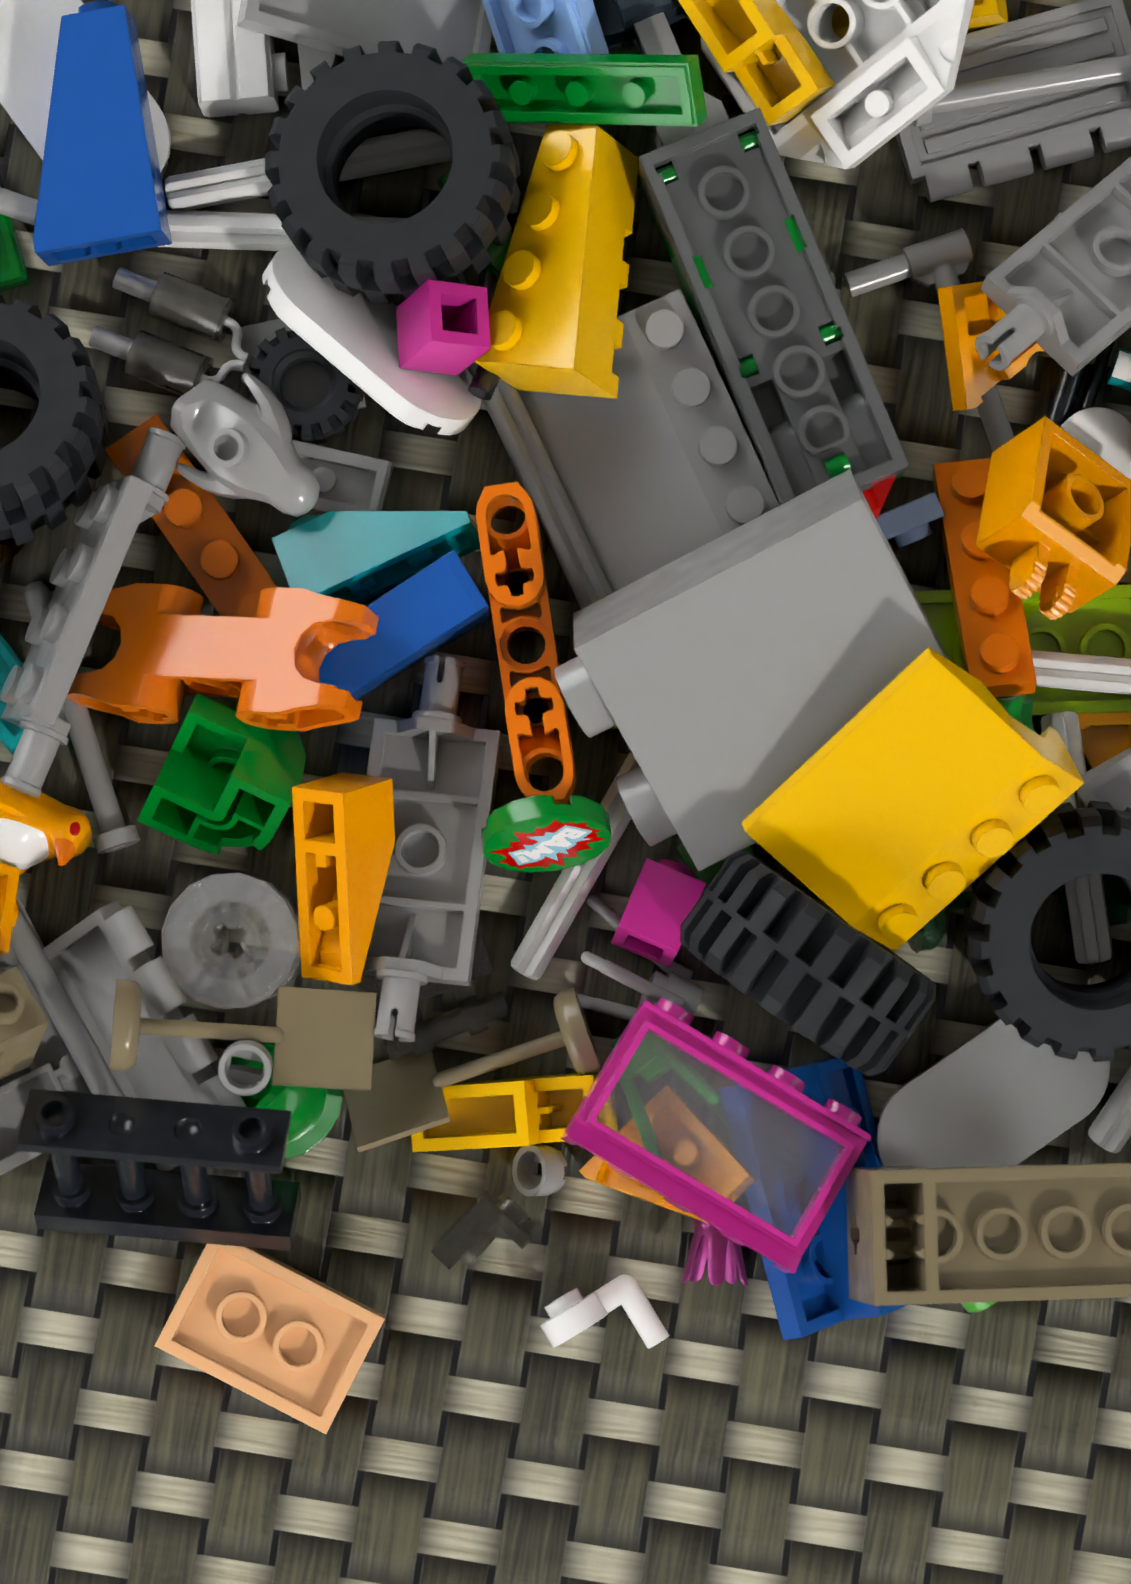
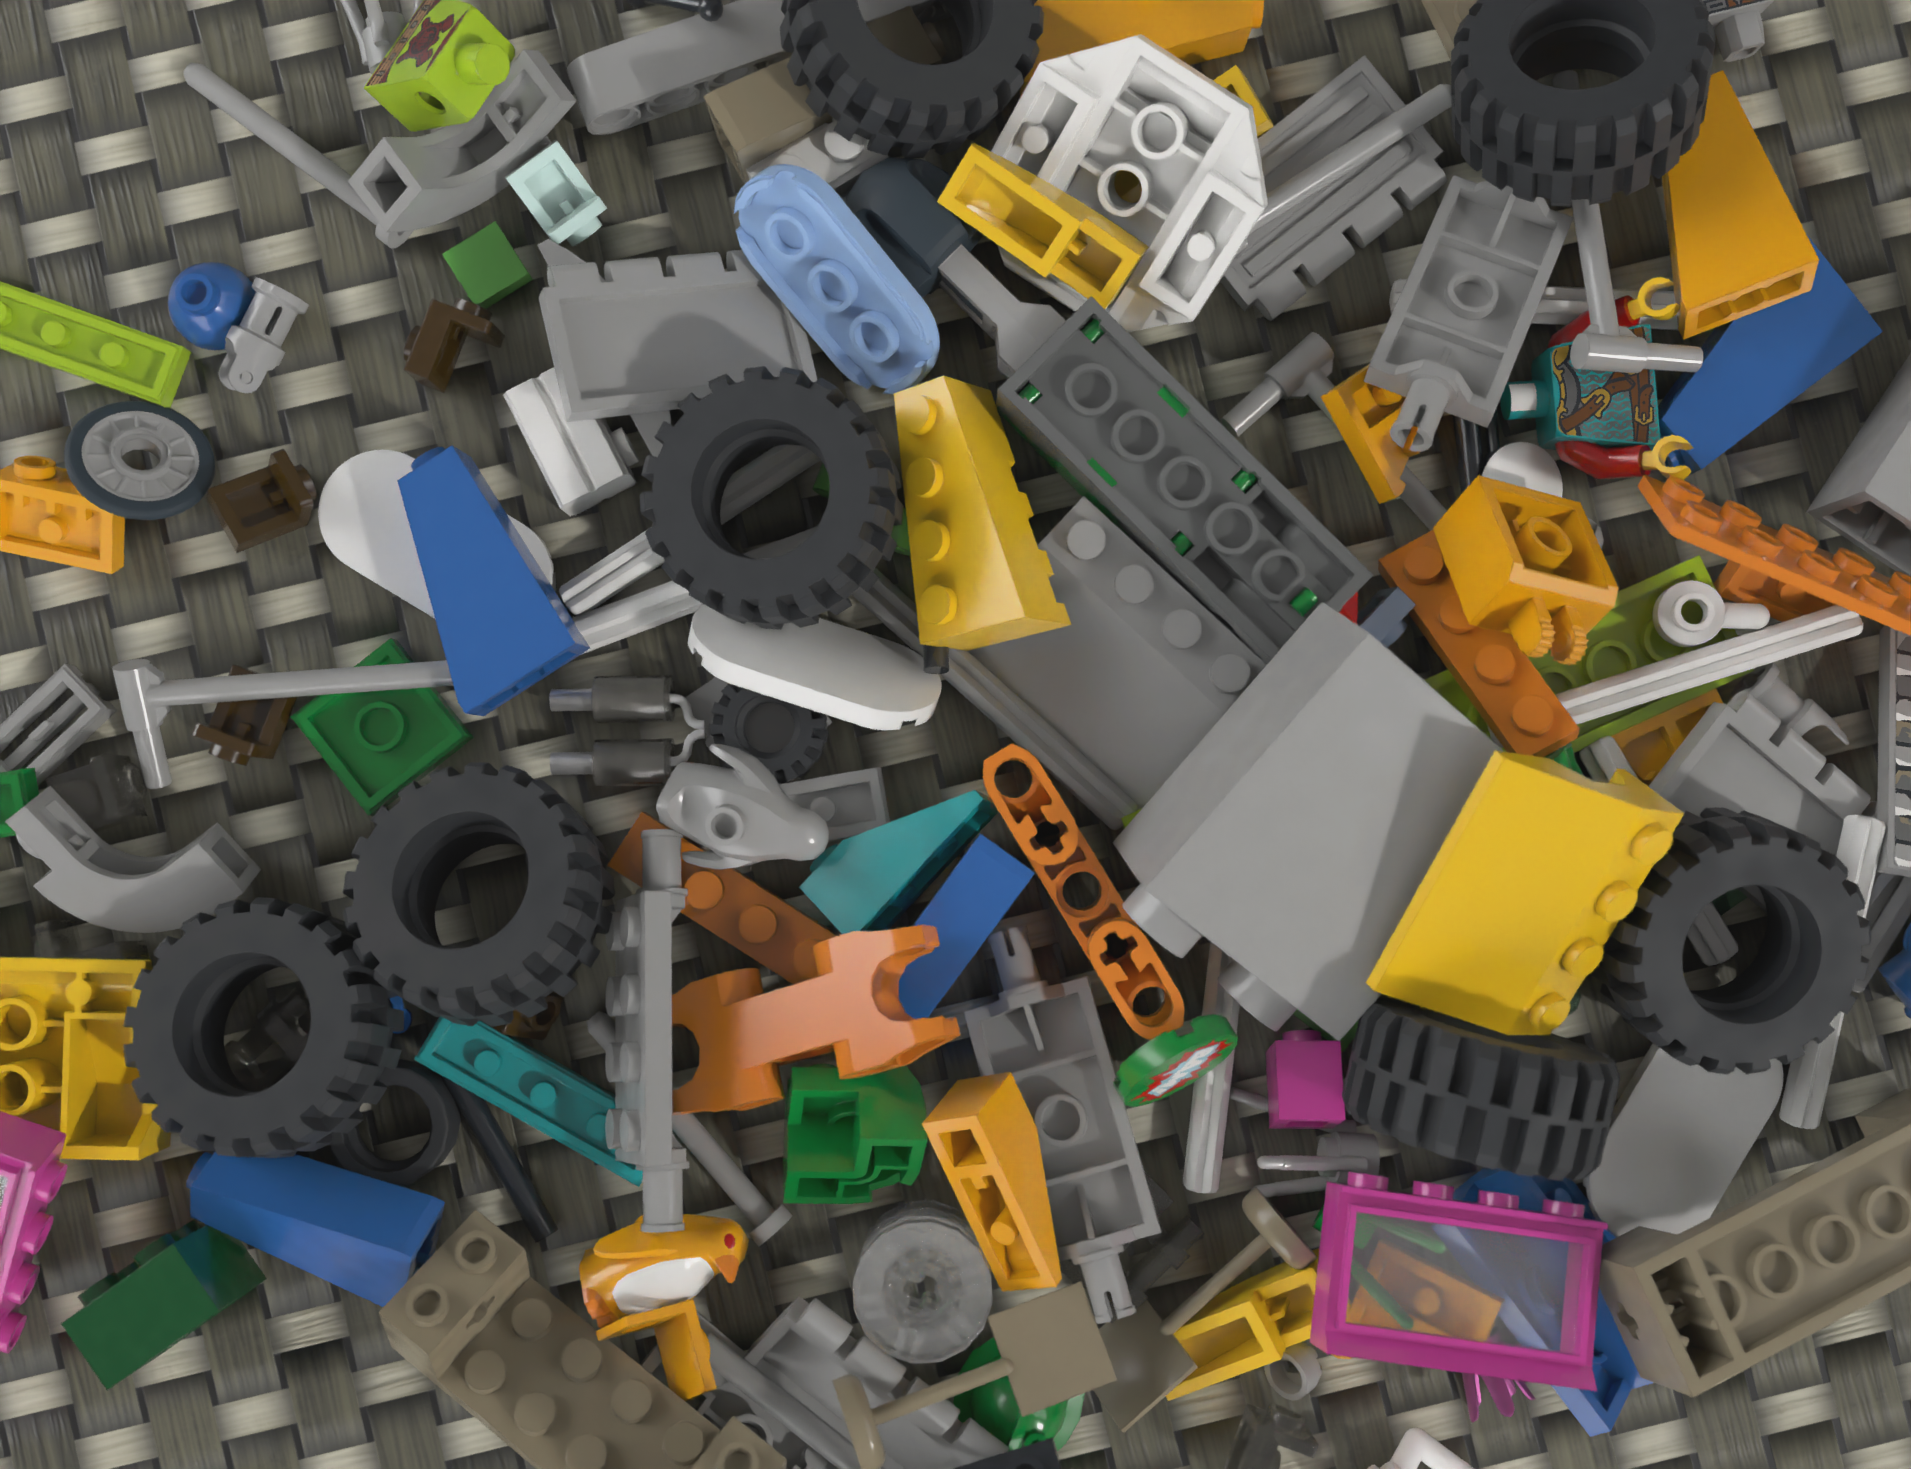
camera: 30 degrees left, 0 degrees up
light grey hinge [218,1040,273,1096] -> none
dark pink brick [396,279,491,376] -> none
green tile [461,53,708,126] -> none

